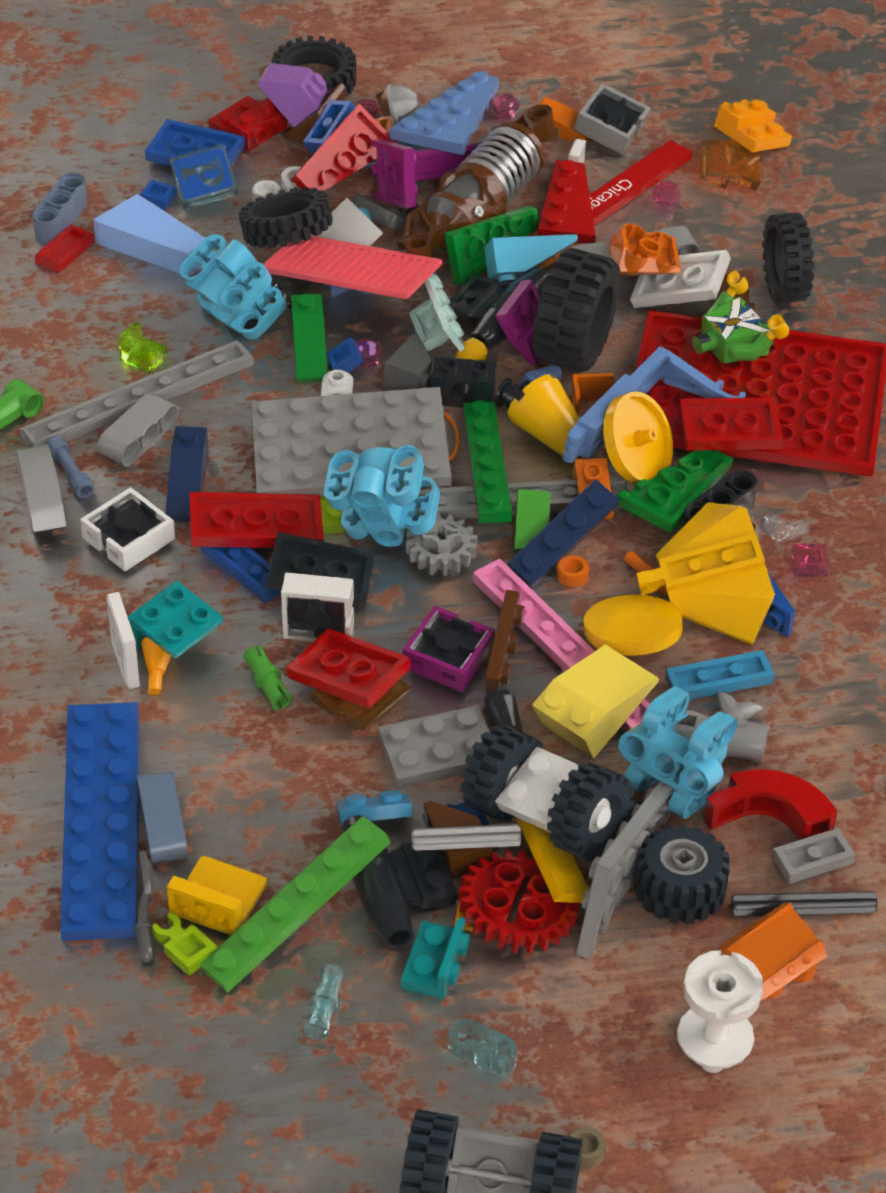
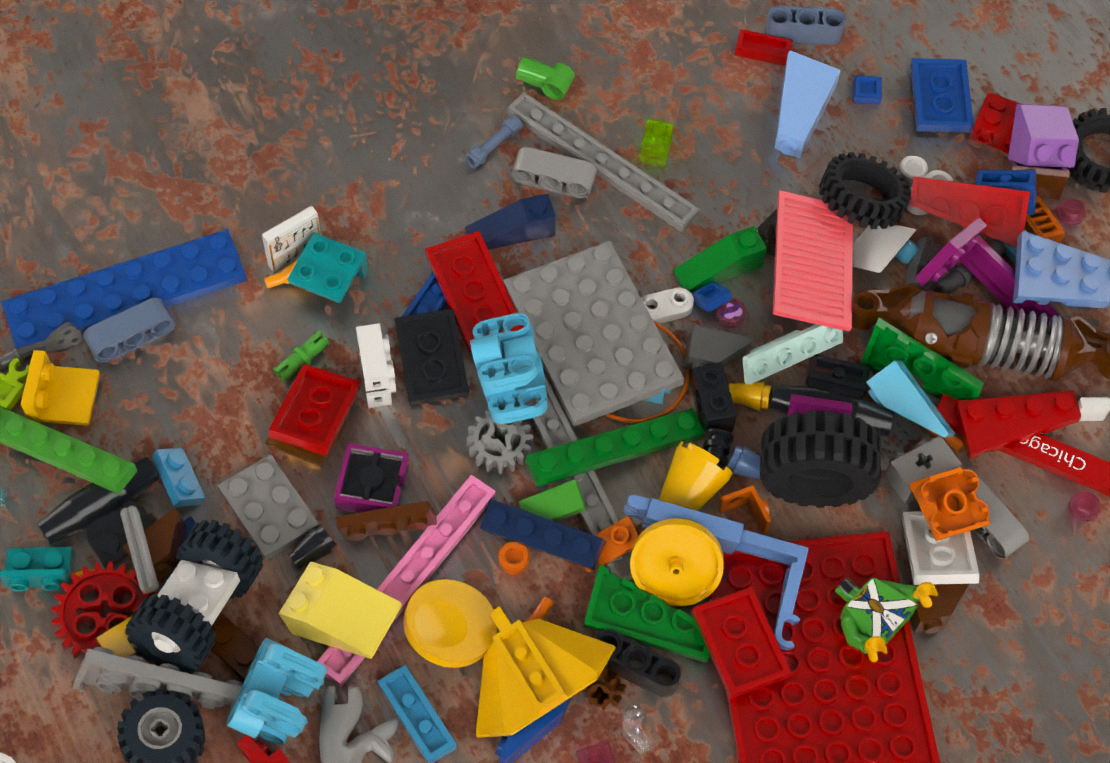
camera: 70 degrees right, 15 degrees up
light grey arch [16,444,66,532] -> none
piece [80,487,175,572] -> none
tile [169,143,239,210] -> none
medium azure piece [180,234,287,339] -> none
light grey piece [376,83,420,125] -> none
black tyre [762,213,814,303] -> none

